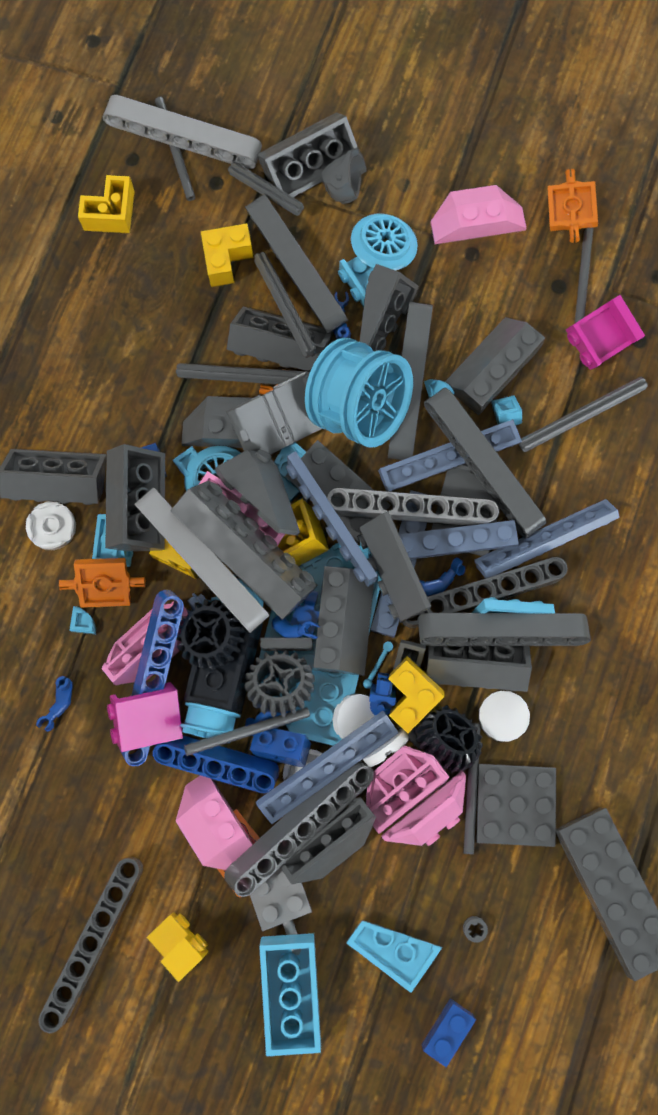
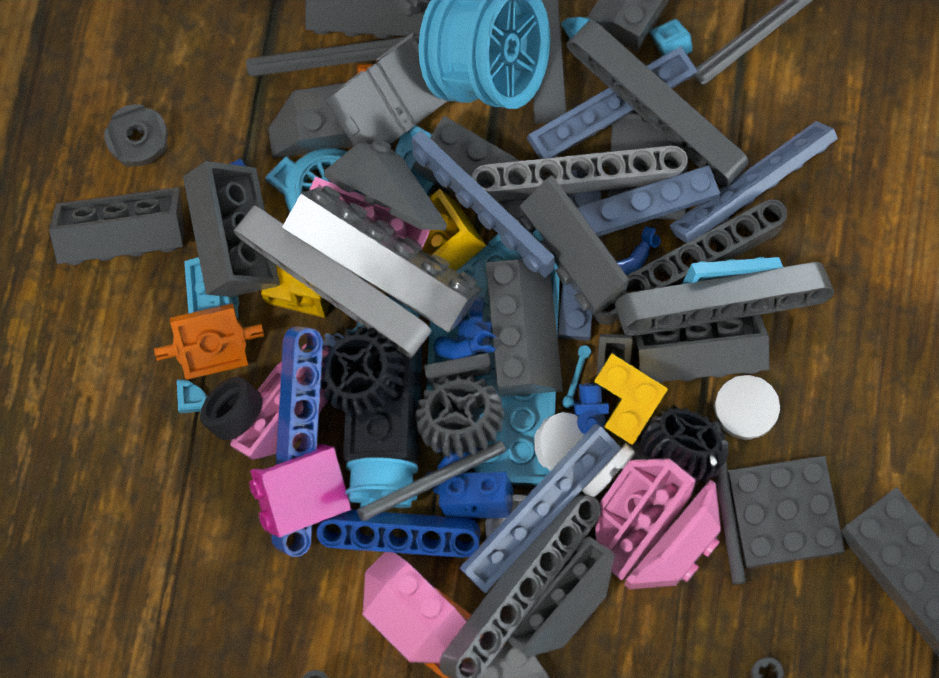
camera: 10 degrees left, 5 degrees down
white tile [26,501,76,550] -> none
blue arm [36,676,72,732] -> none
none -> dark grey plate [104,104,168,167]
none -> black tyre [200,376,263,441]

